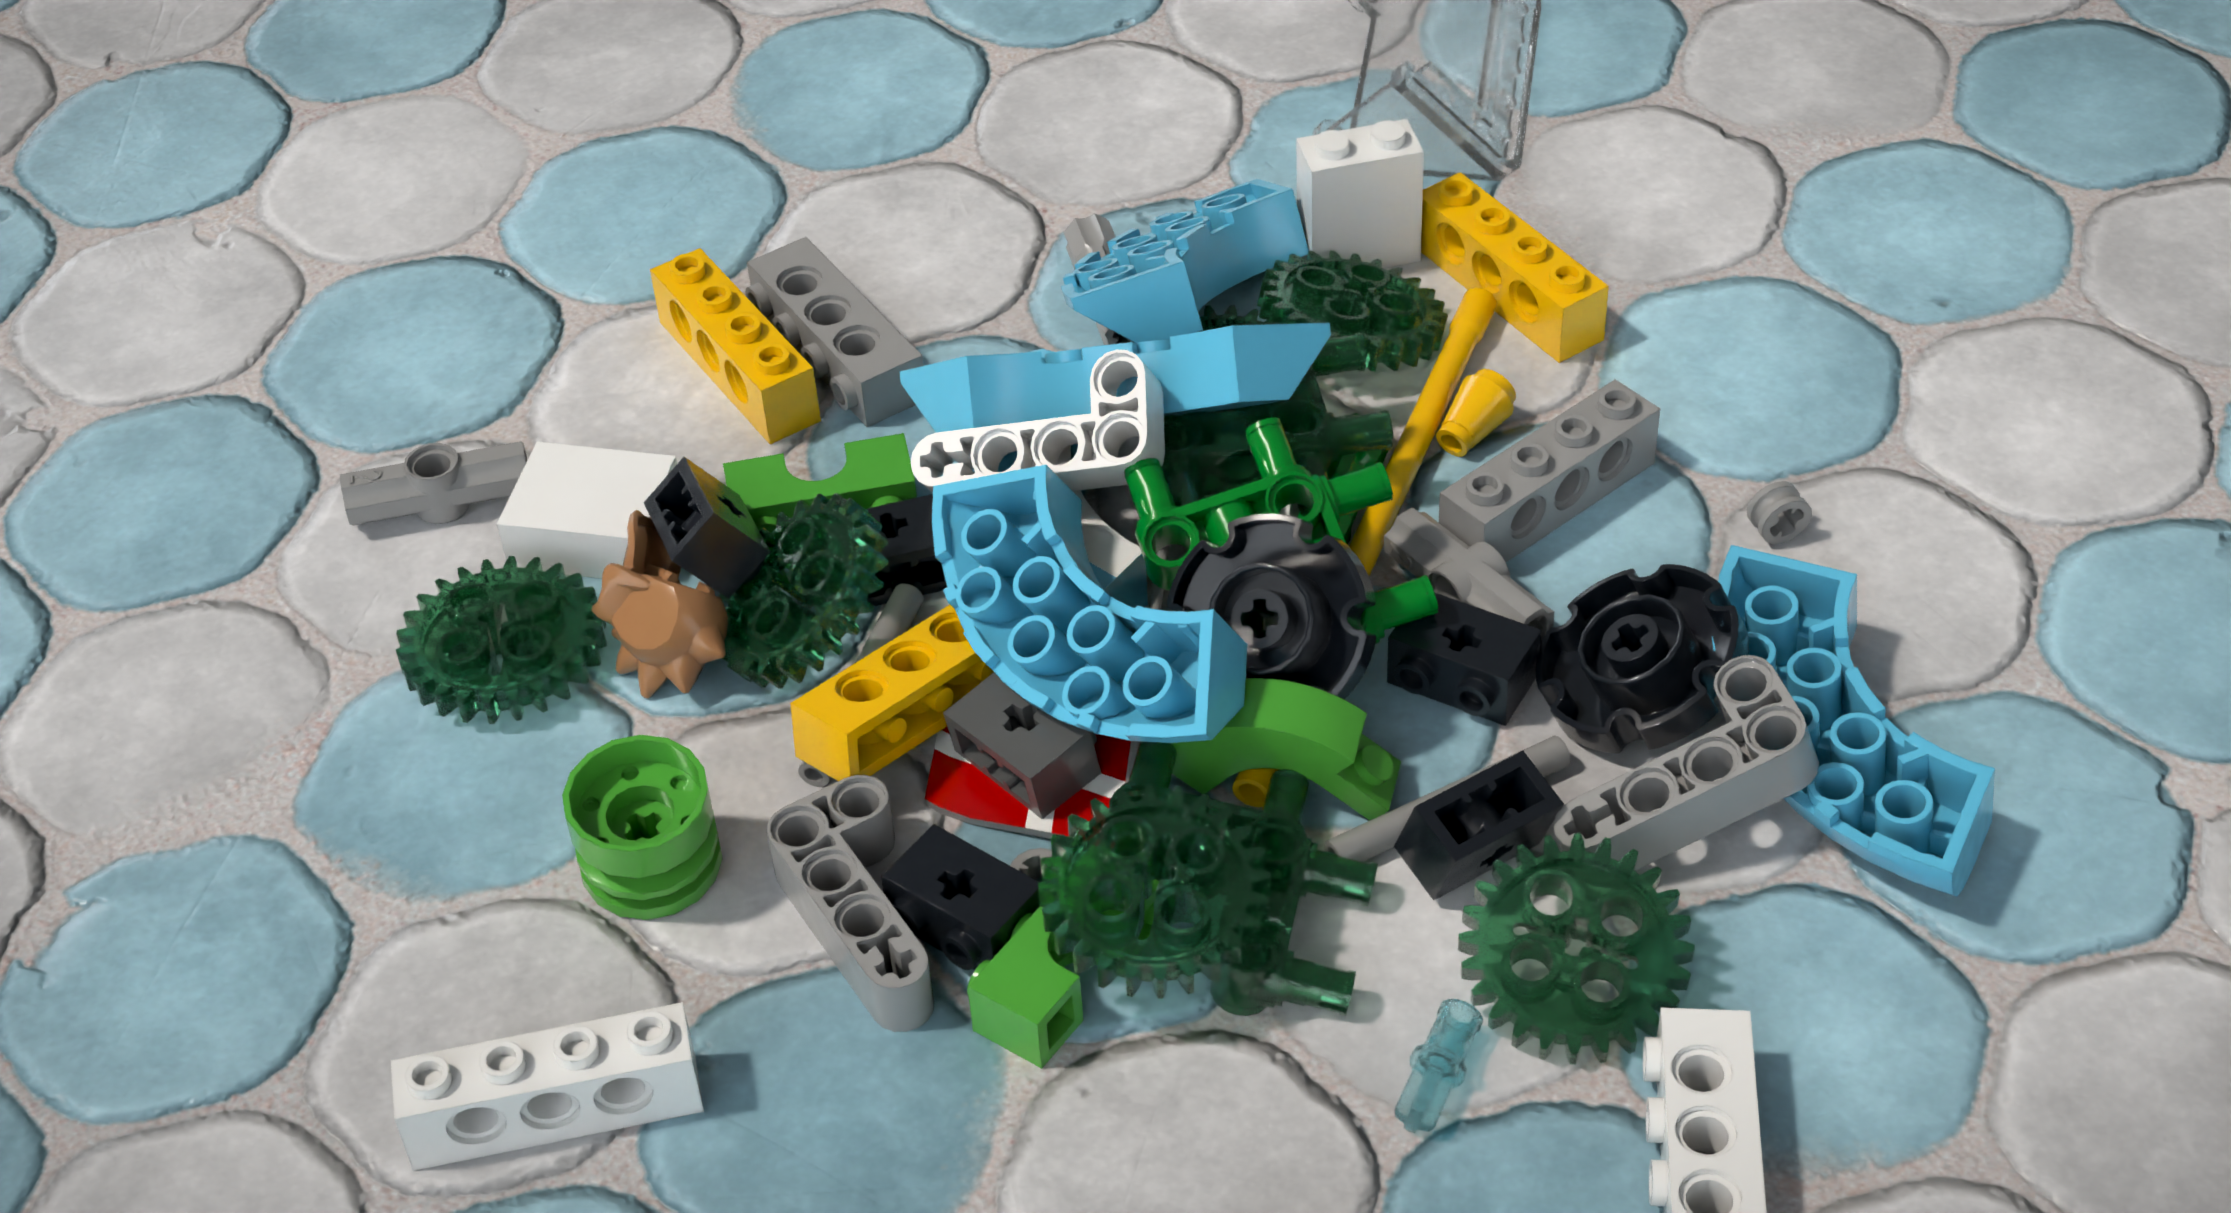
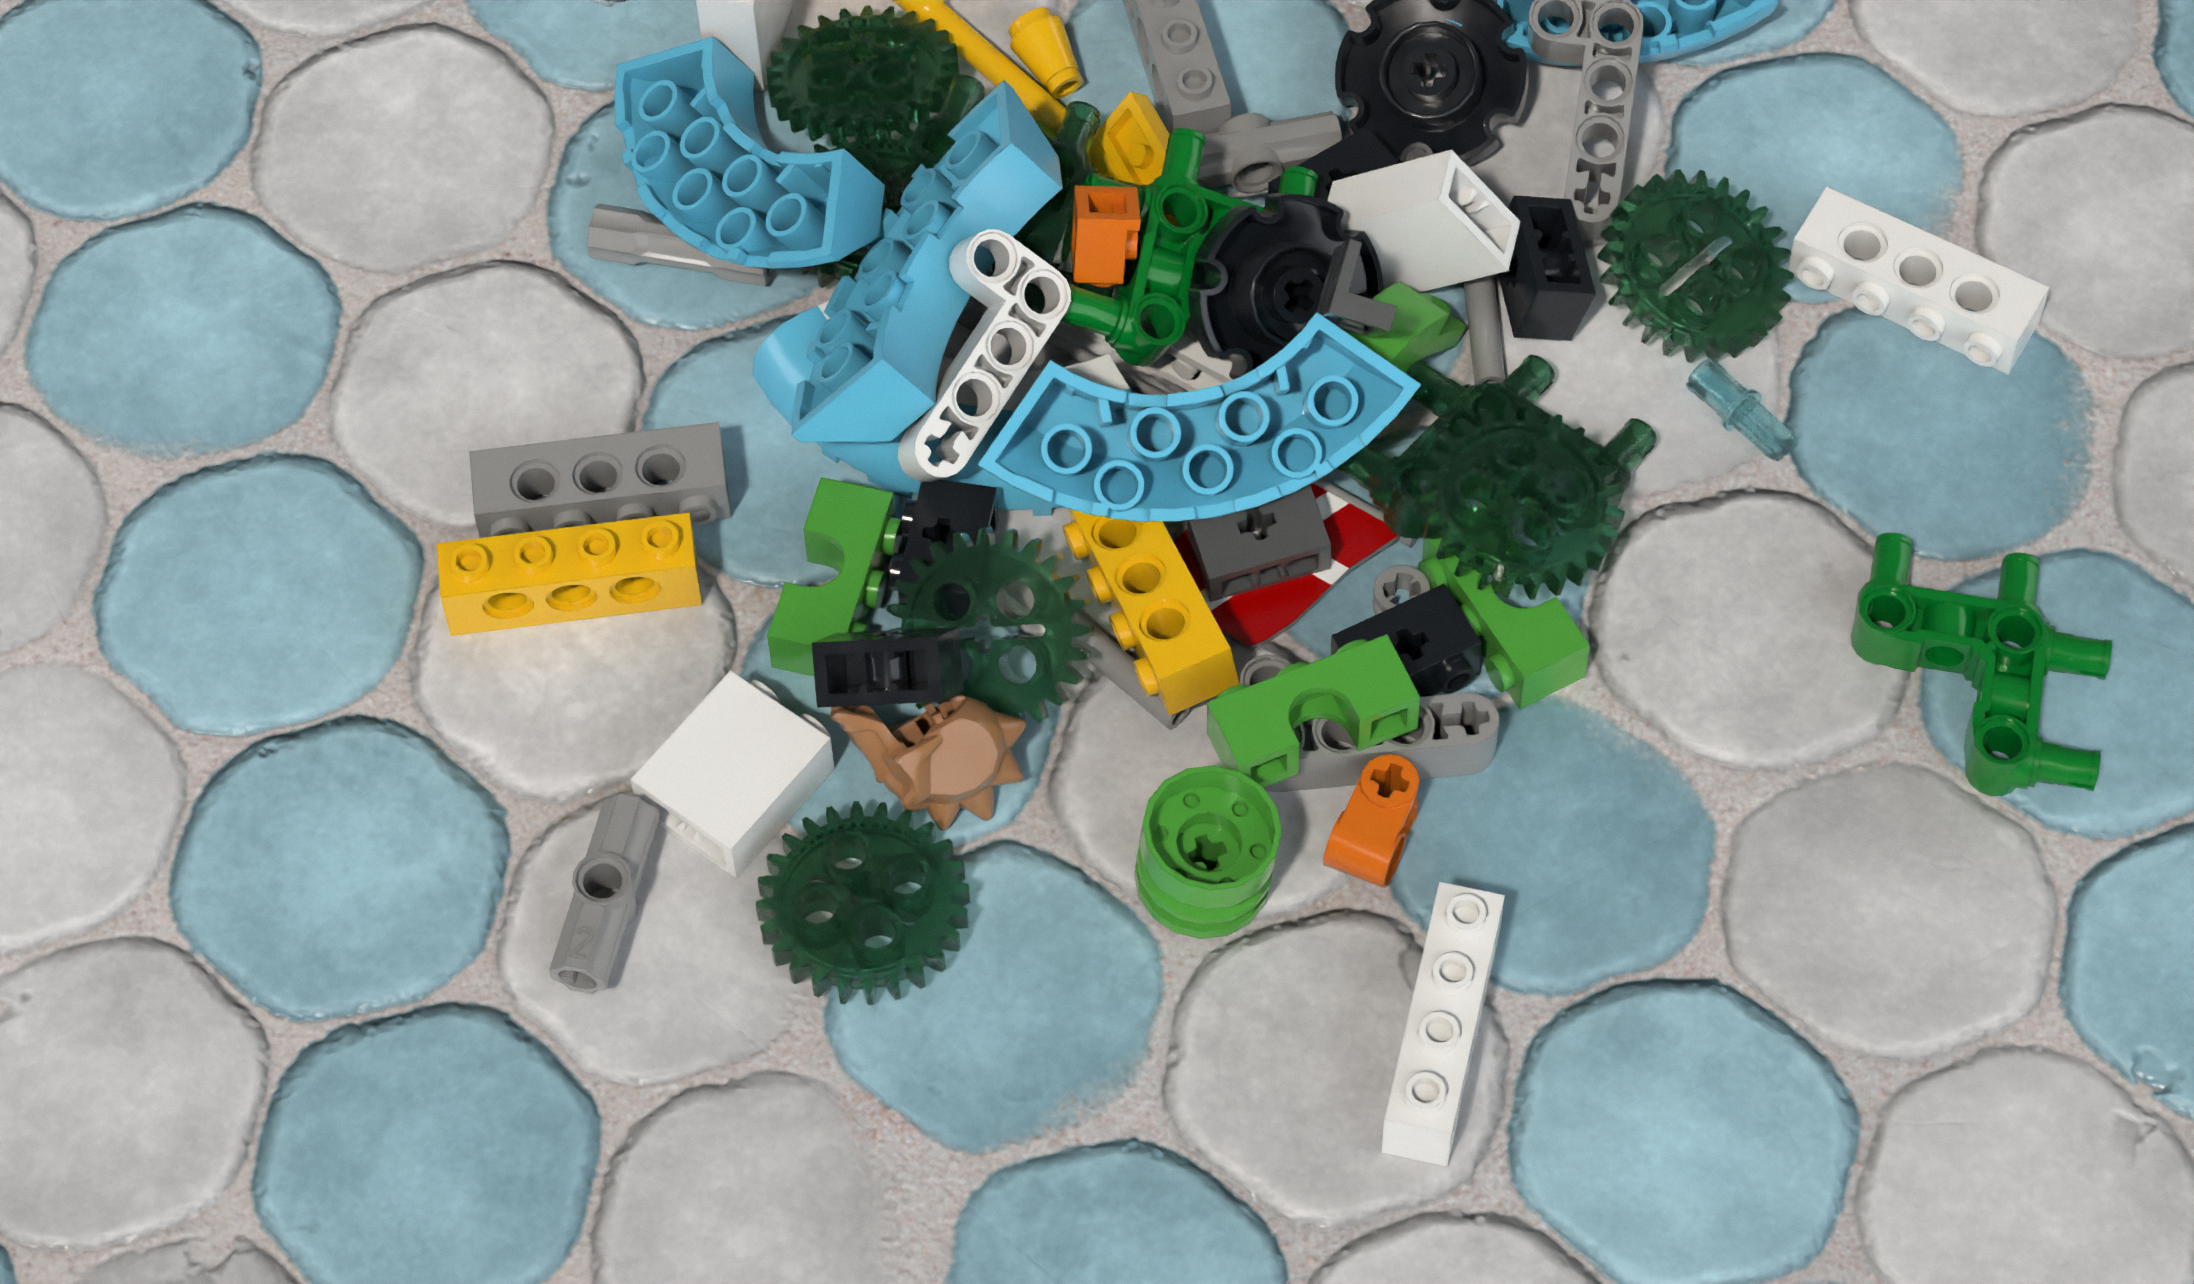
camera: 65 degrees left, 15 degrees up
none -> orange brick [1071,185,1141,287]
none -> yellow plate [1095,91,1169,217]
none -> bright green arch [1207,634,1420,788]
none -> dark grey panel [1316,239,1397,339]
none -> orange piece [1323,754,1419,888]
none -> white brick [1327,149,1521,293]

